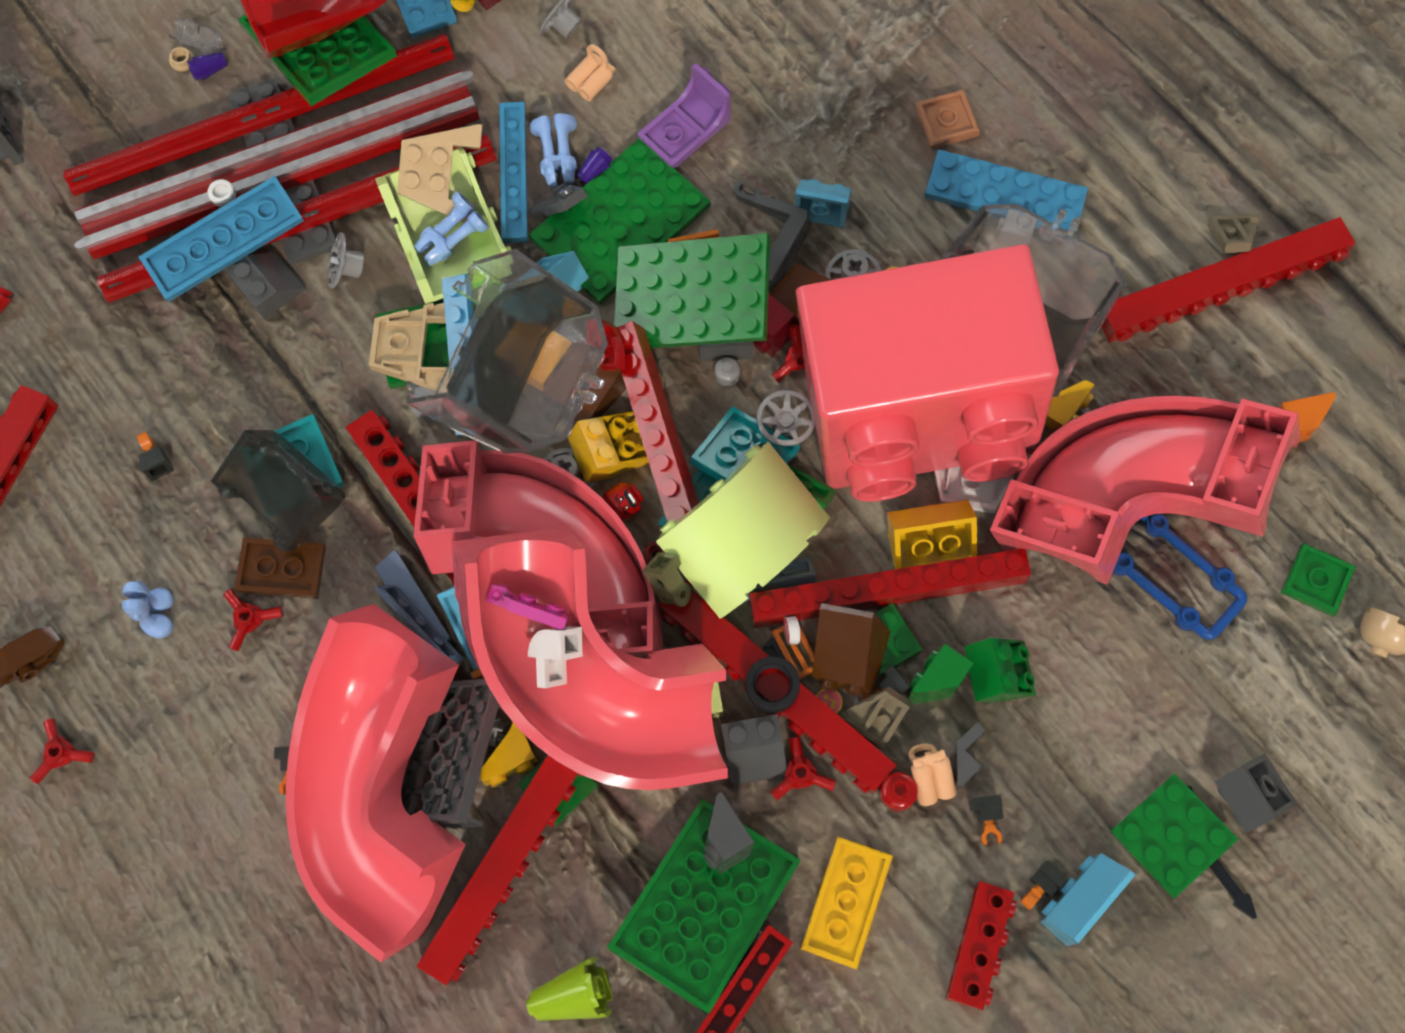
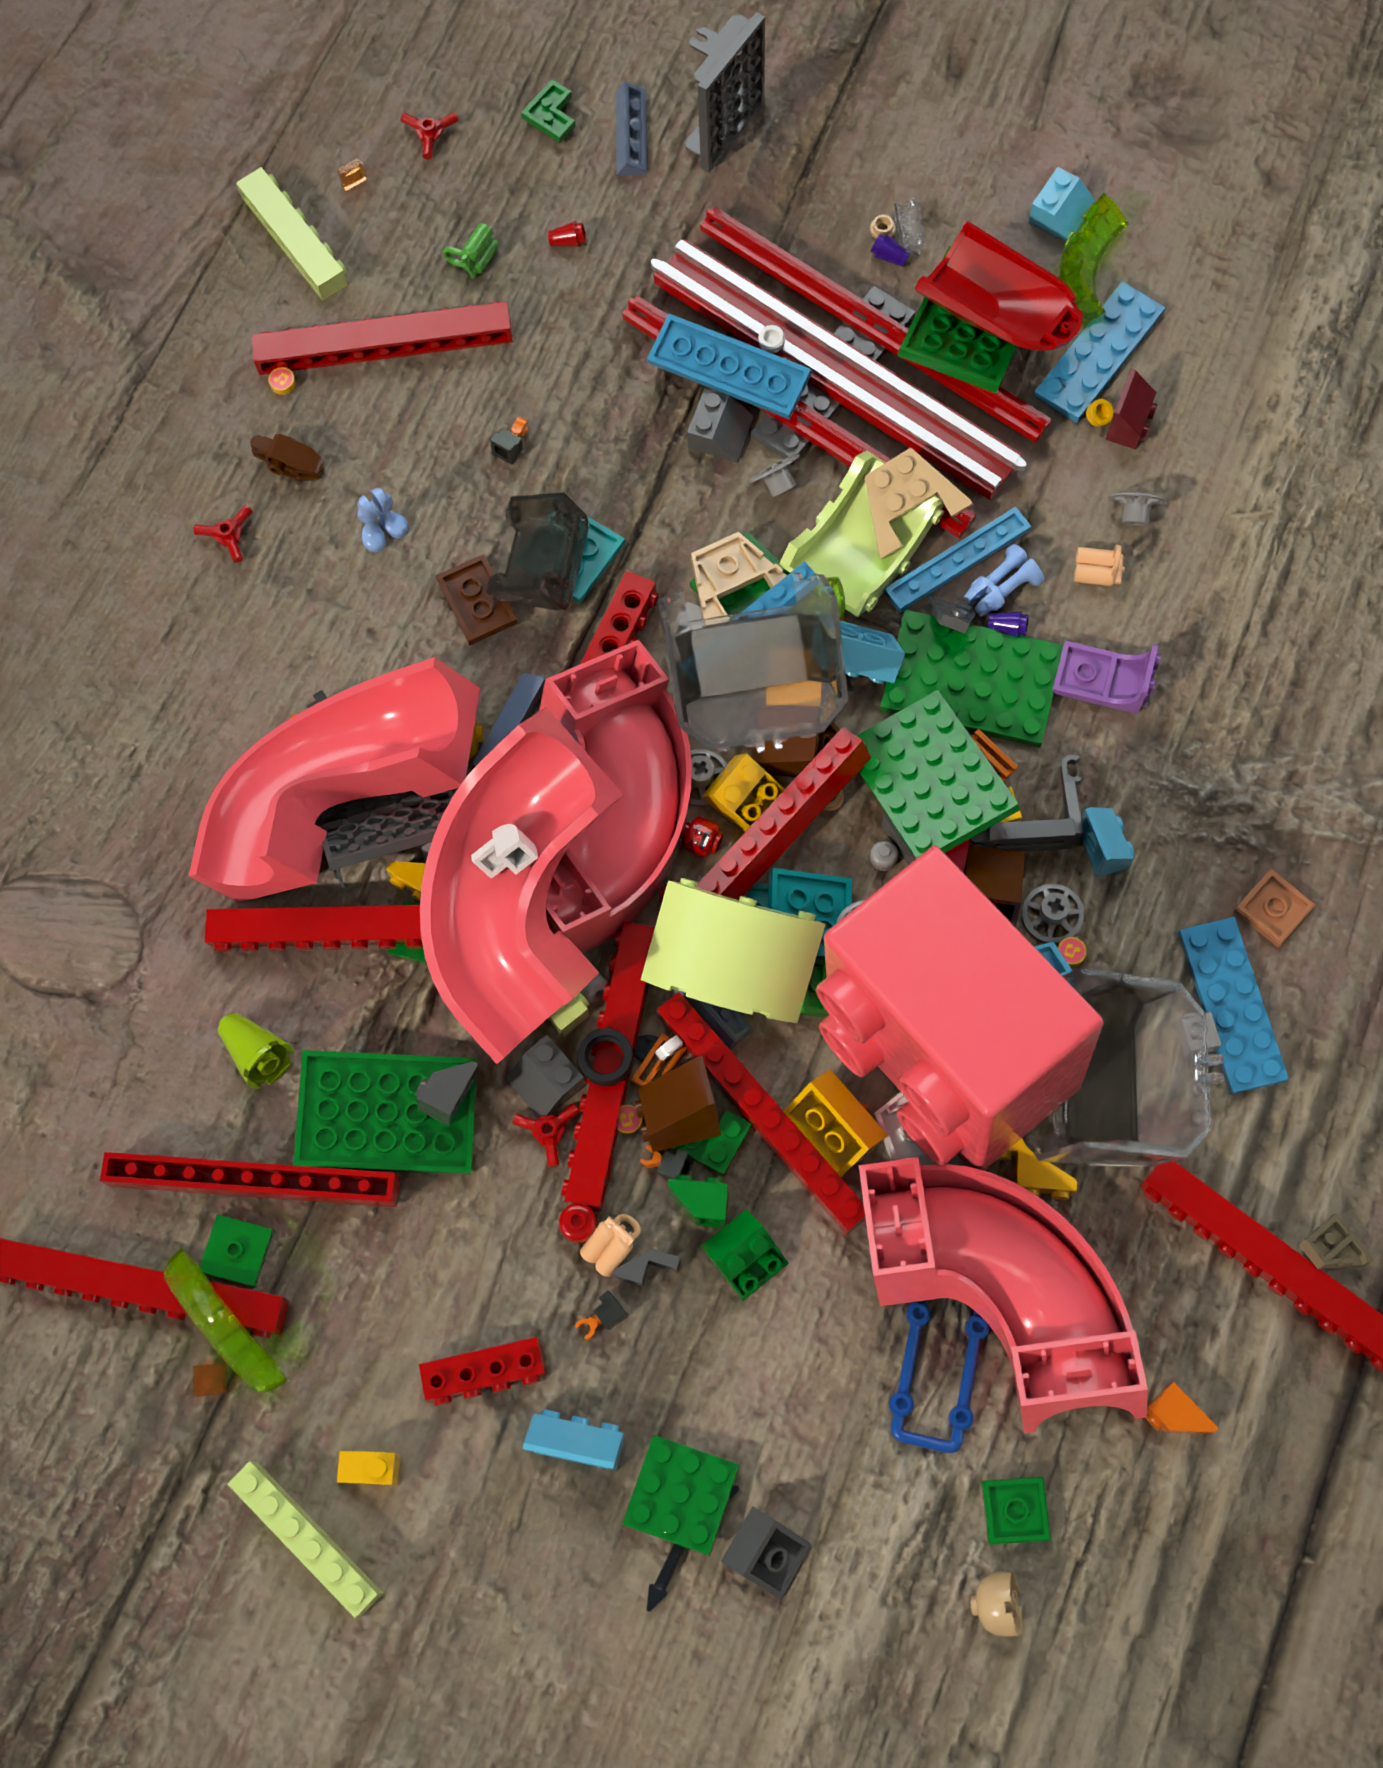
camera: 60 degrees right, 0 degrees up
red piece [223,589,283,652] -> none
sand blue slope [375,585,463,665] -> none
light blue piece [414,191,489,266] -> none
dark pink hinge [486,583,571,630] -> none
red tile [588,318,625,371] -> none
olive leg [643,552,691,607] -> none
yellow tile [800,836,893,970] -> none
dark tan wing [839,686,913,749] -> none
pearl dark grey piece [1020,861,1068,910] -> none

